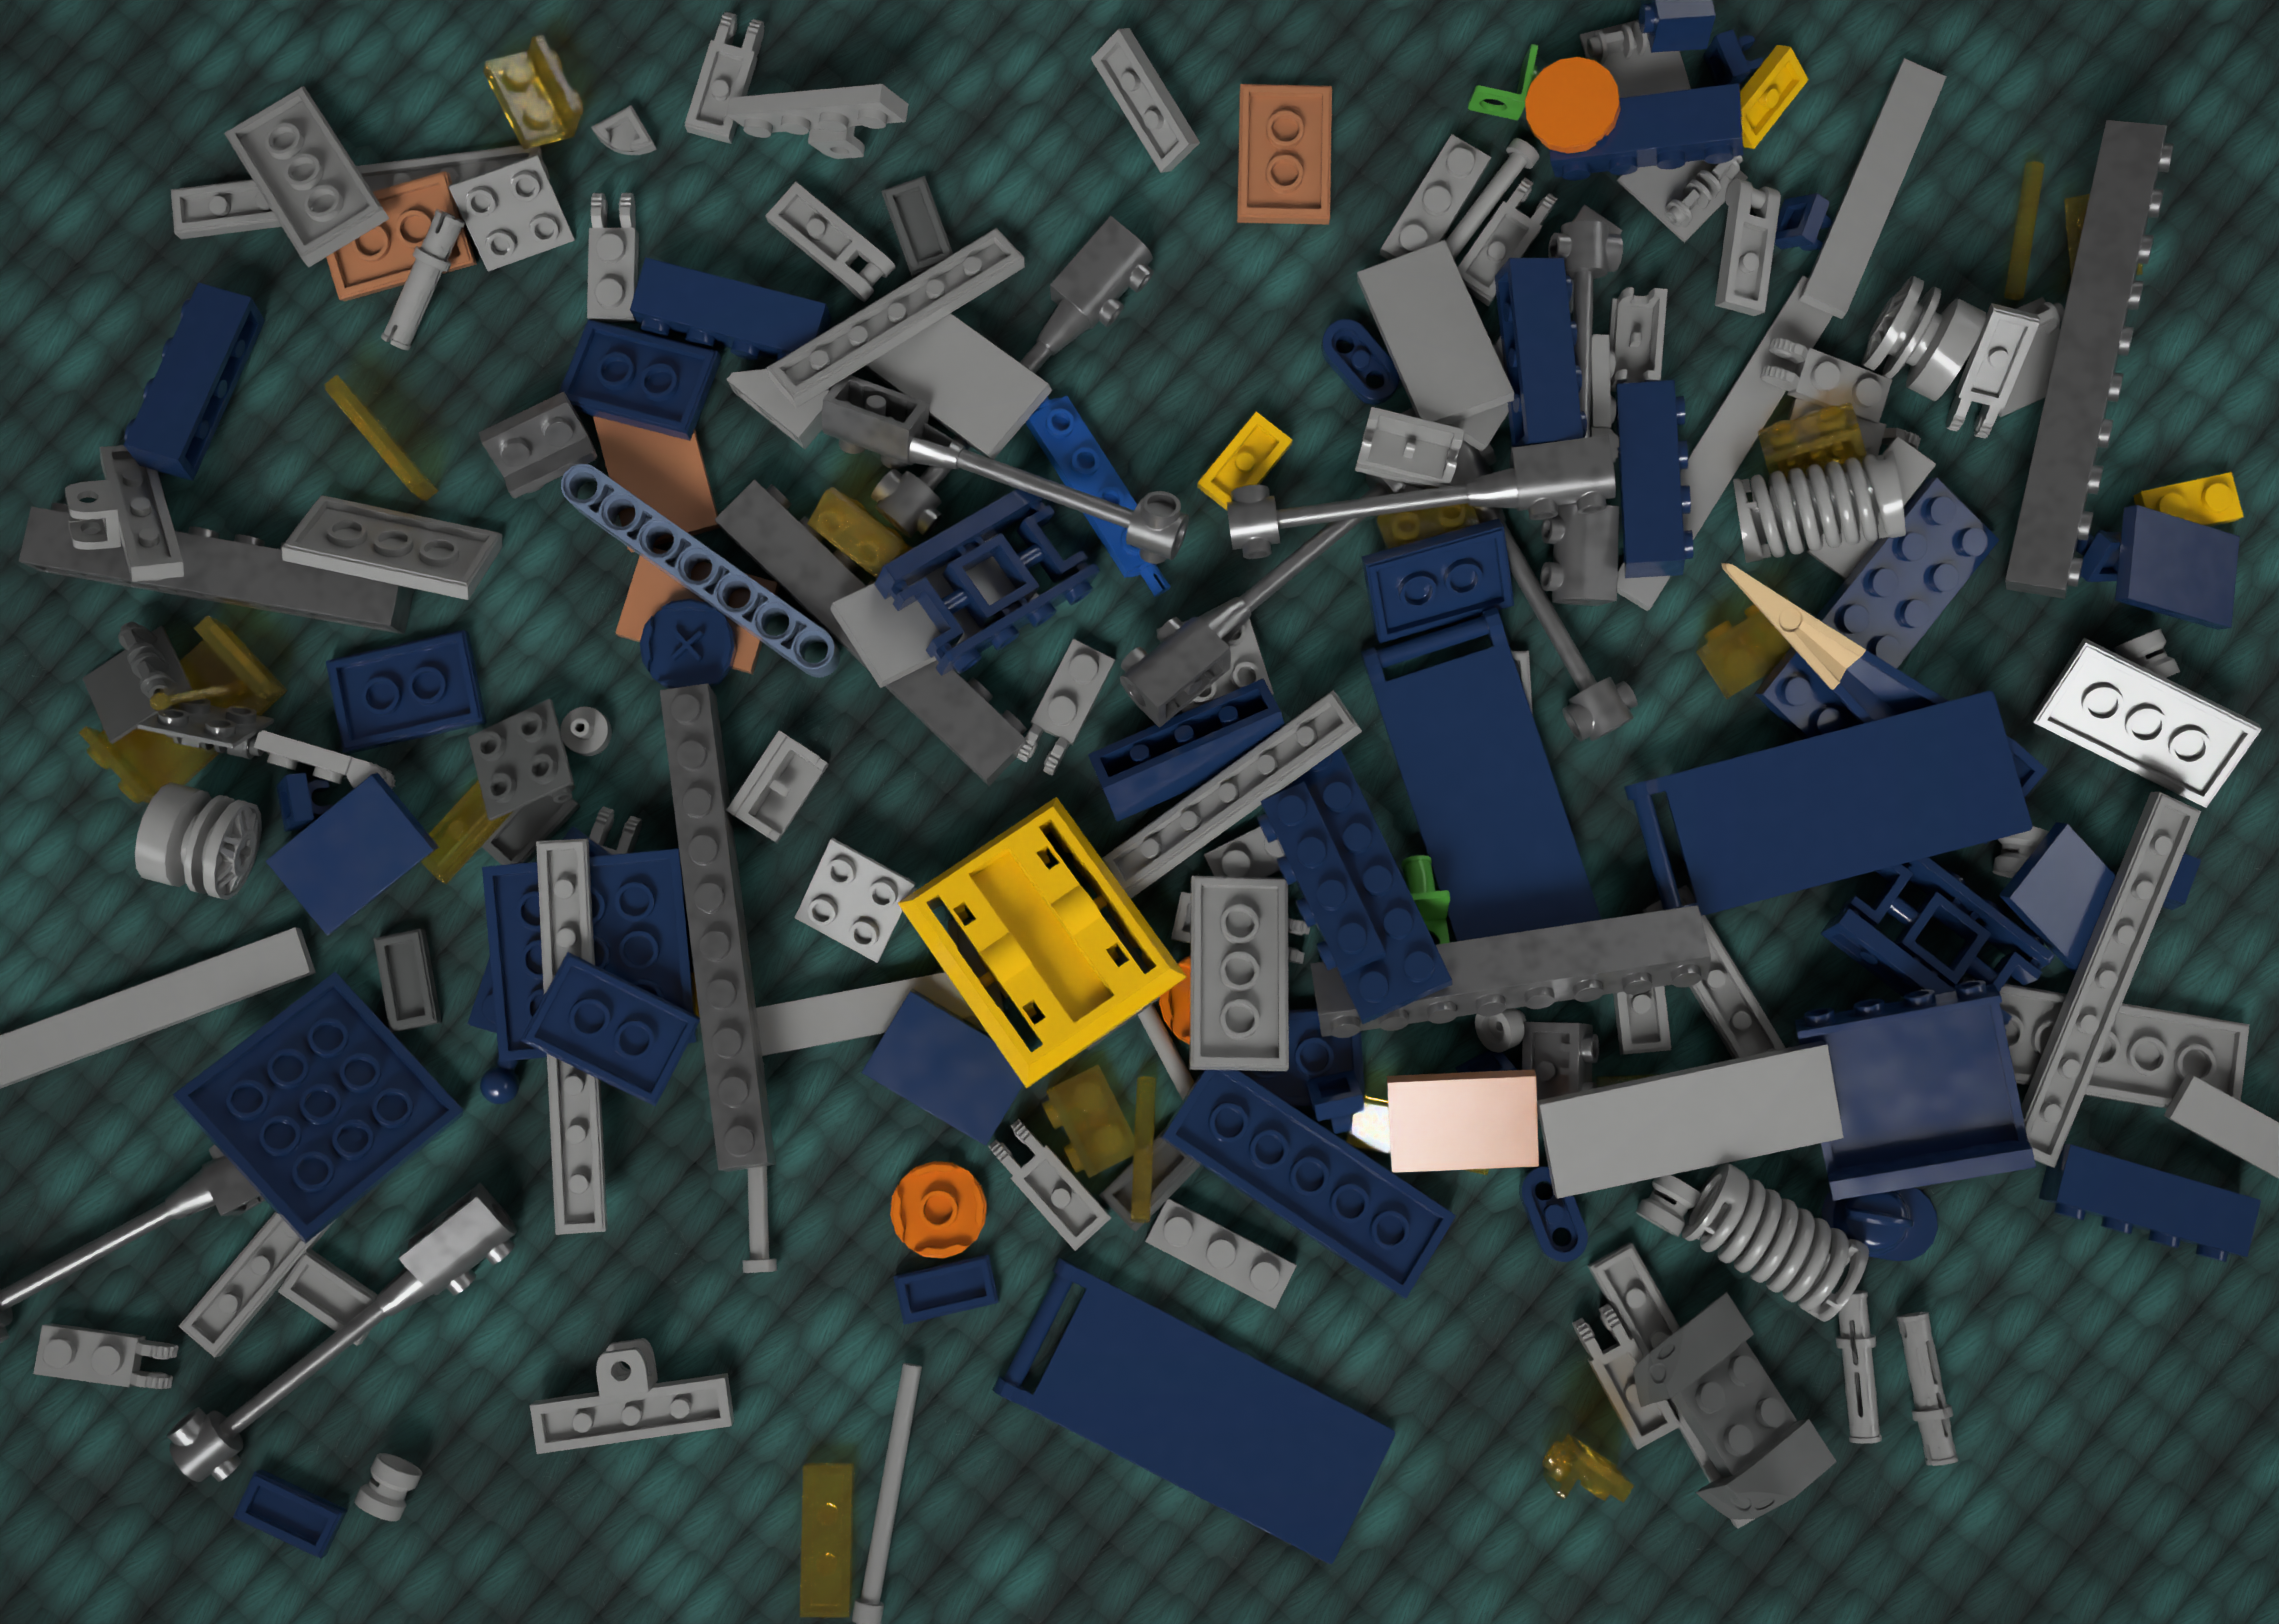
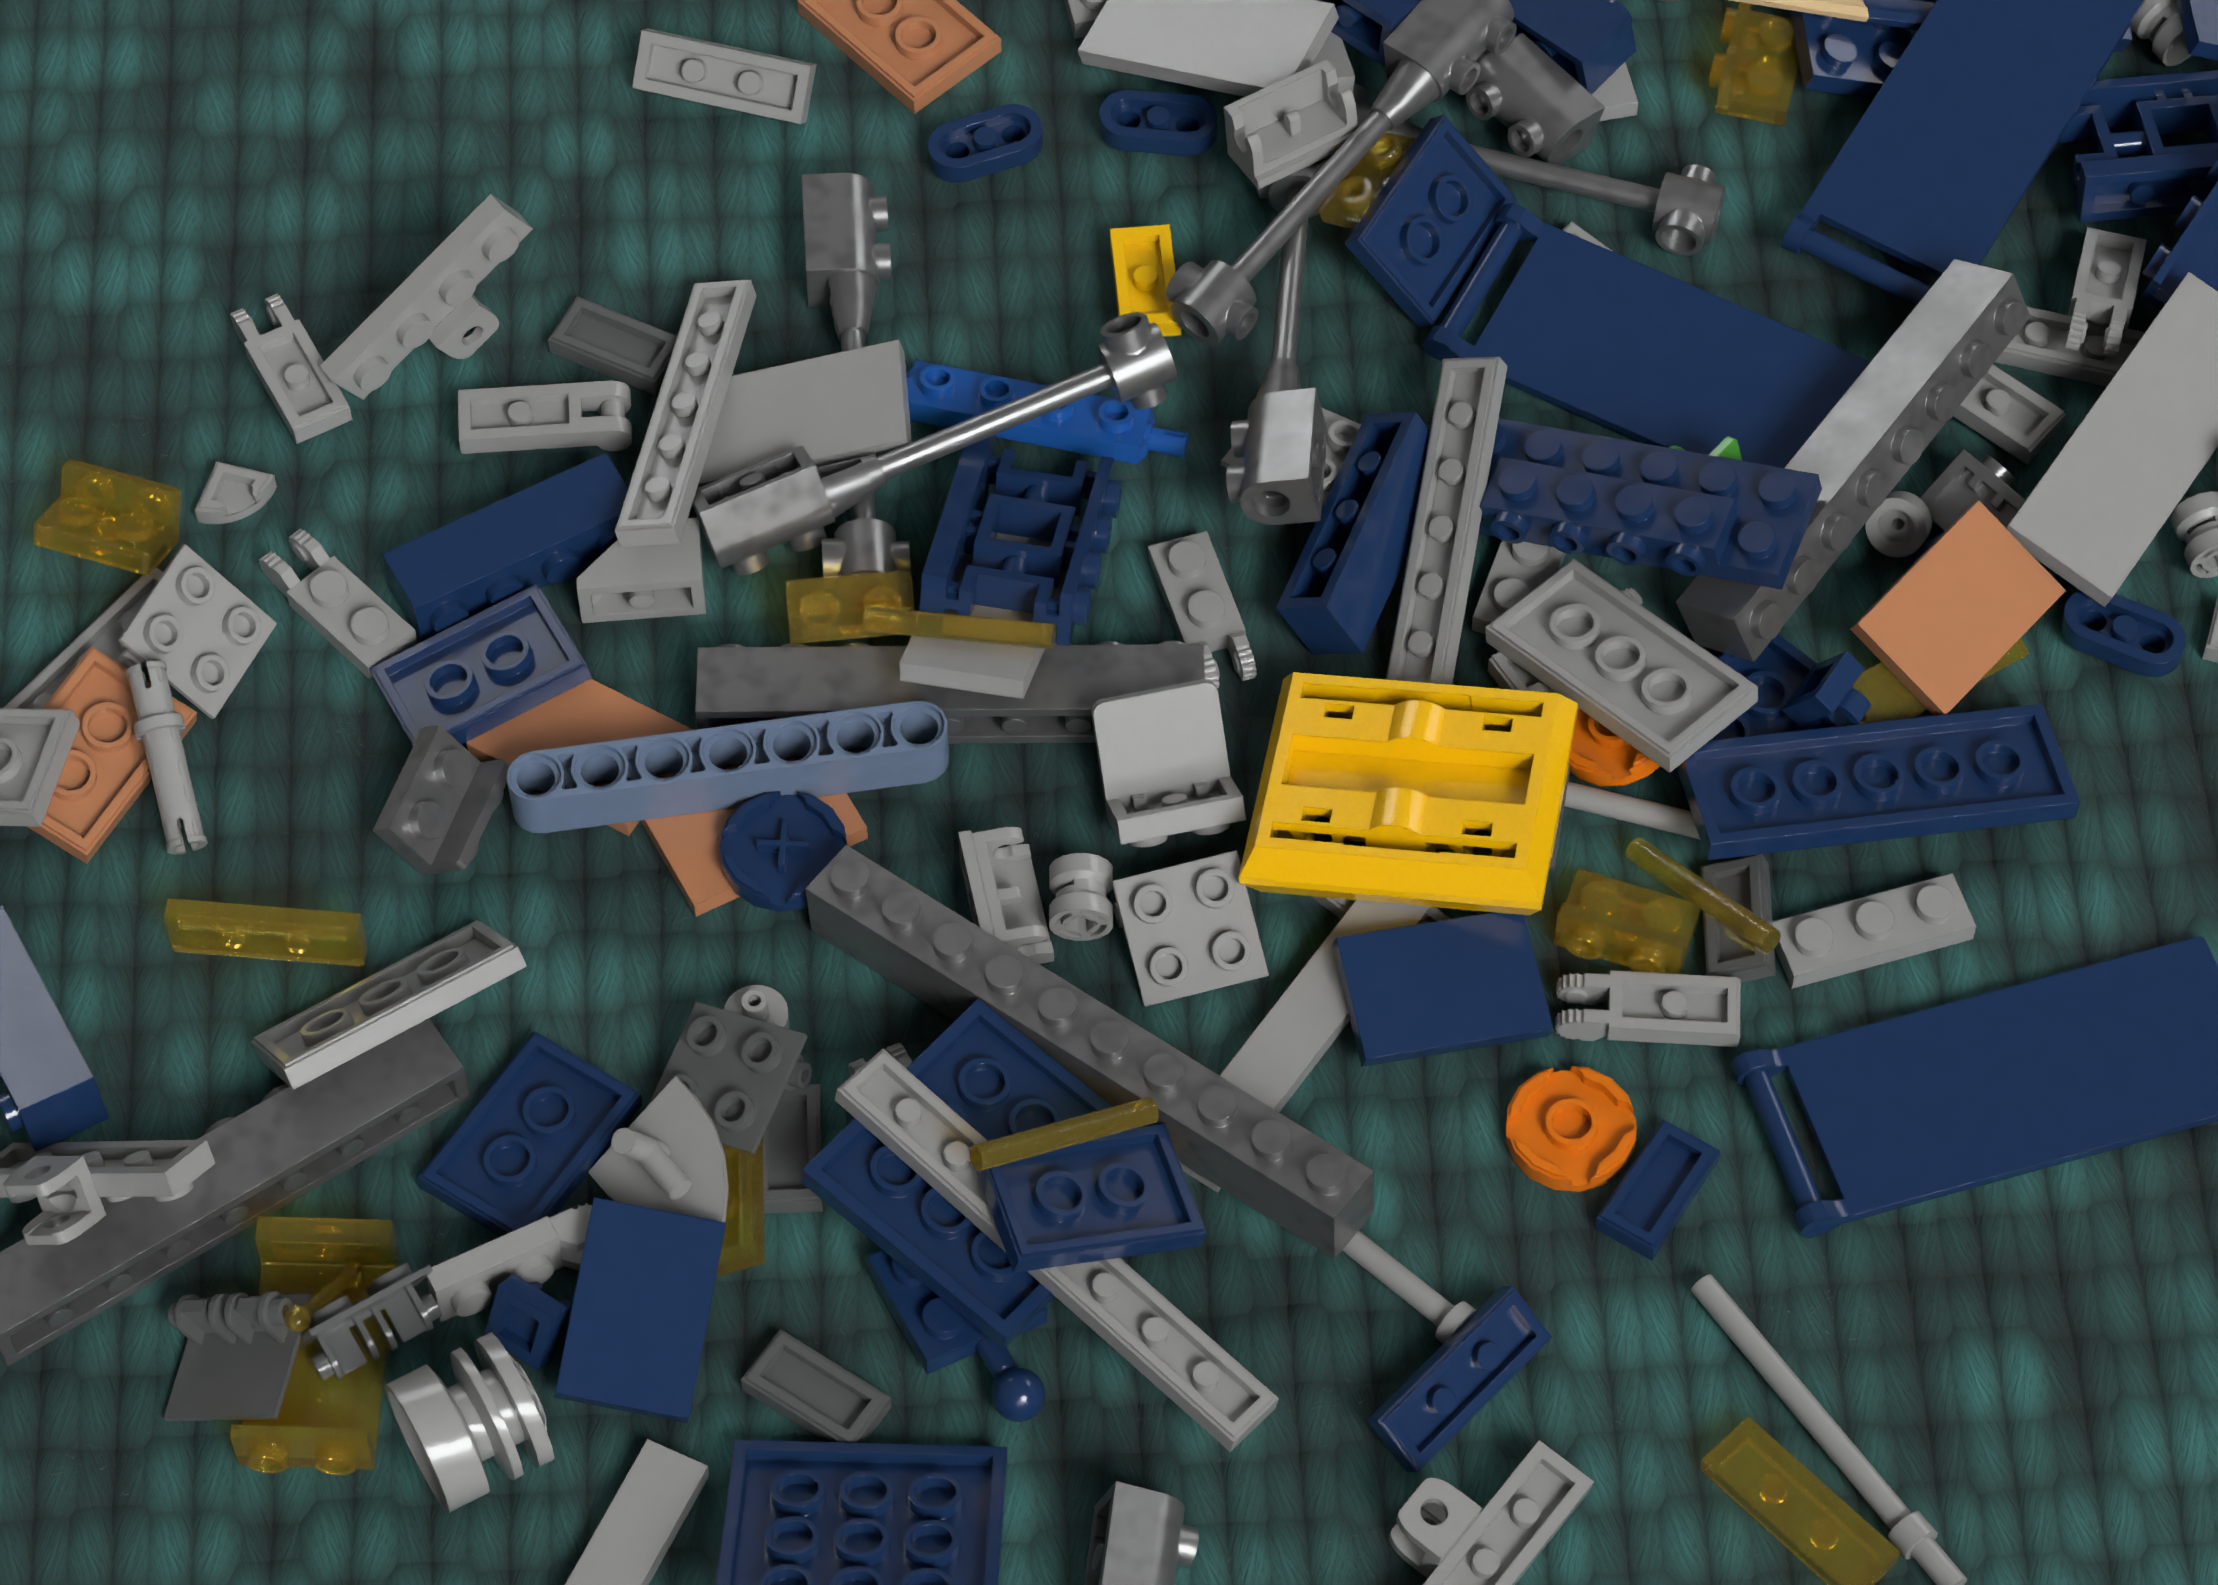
camera: 45 degrees left, 25 degrees down
none -> light grey shield [588,1076,729,1223]
none -> clear yellow bar [863,606,1056,650]
none -> dark blue plate [928,104,1043,183]
none -> clear yellow bar [969,1097,1159,1172]
none -> light grey wheel [1049,853,1113,941]
none -> light grey bracket [1091,679,1246,847]
none -> dark blue tile [1366,1286,1552,1472]
none -> light grey hinge [2065,227,2147,359]

